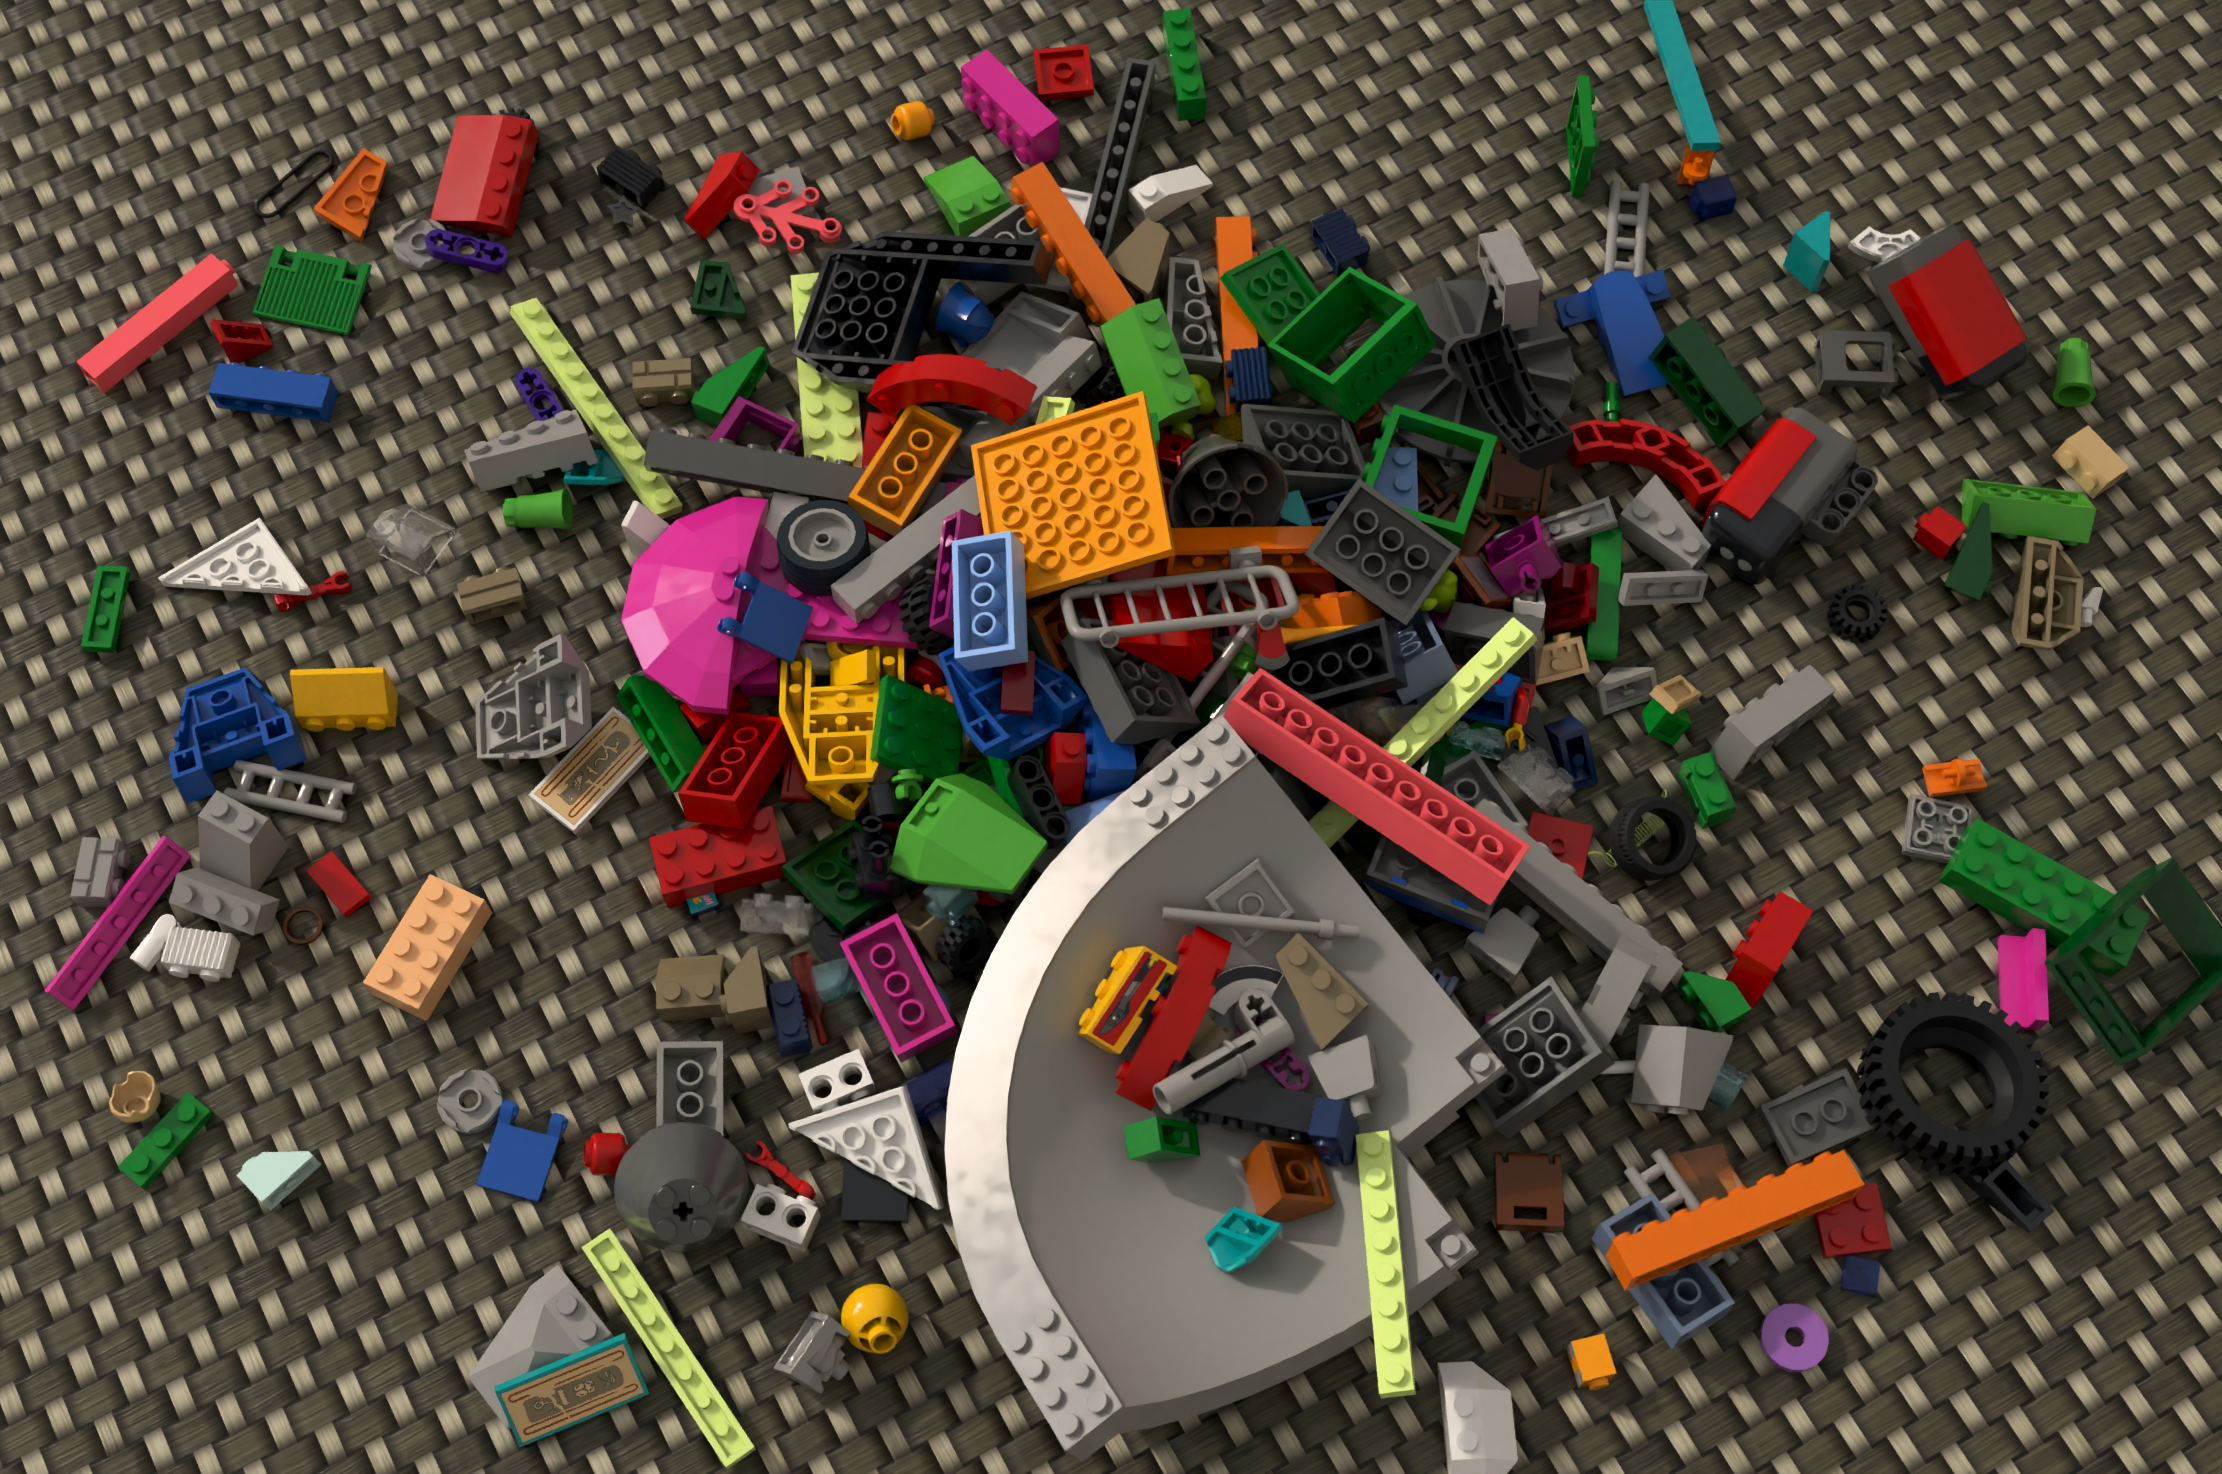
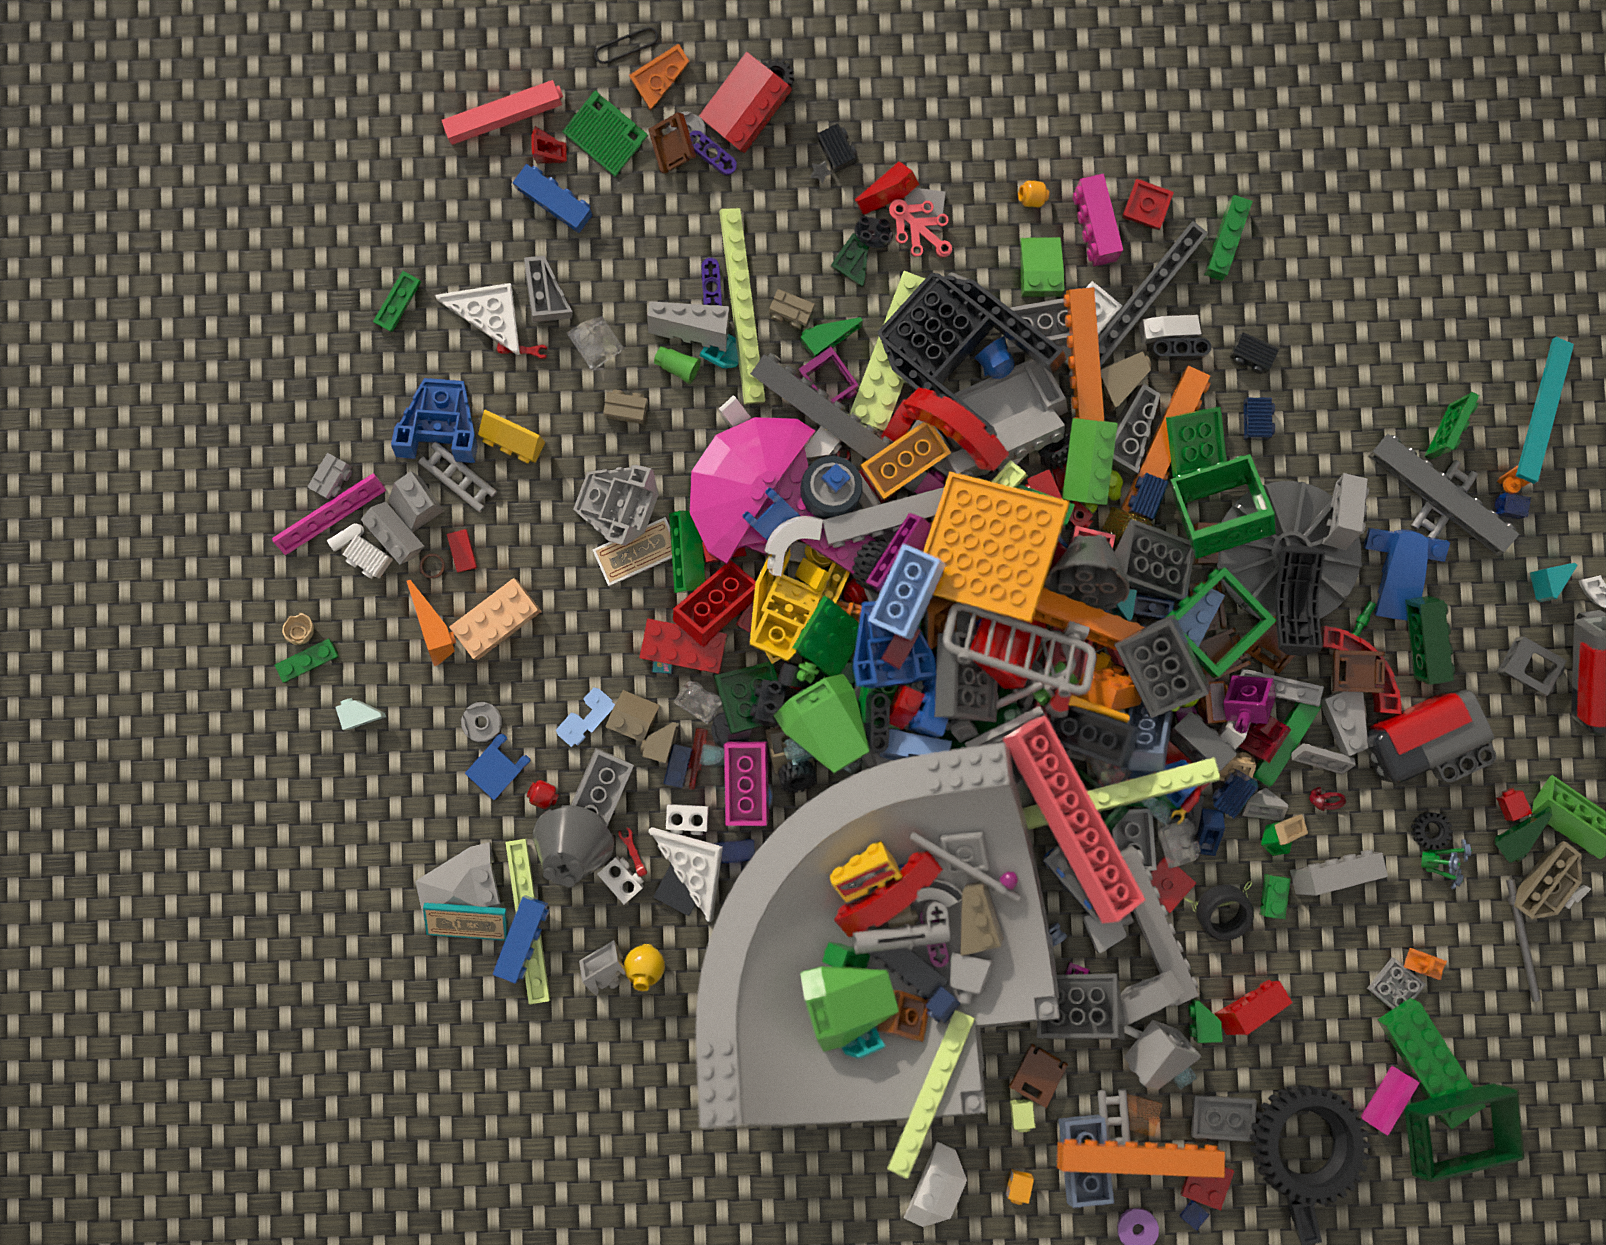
camera: 30 degrees right, 20 degrees up
none -> orange wedge [407,580,456,667]
none -> blue brick [492,895,549,983]
none -> light grey wedge [524,256,572,322]
none -> light blue piece [556,687,615,747]
none -> reddish brown container [648,112,696,174]
none -> white arch [765,516,823,576]
none -> bright green wedge [800,966,899,1052]
none -> blue plate [821,463,851,493]
none -> black dish [855,216,893,249]
none -> magenta hinge [999,871,1018,890]
none -> yellowish green brick [1010,1099,1035,1132]
none -> black beam [1150,338,1211,361]
none -> dark blue brick [1212,769,1258,819]
none -> black brick [1230,332,1279,374]
none -> dark red piece [1309,787,1346,811]
none -> reddish brown container [1332,650,1385,693]
none -> dark grey brick [1368,434,1519,556]
none -> plant [1421,839,1472,889]
none -> flat silver bar [1506,879,1540,1002]

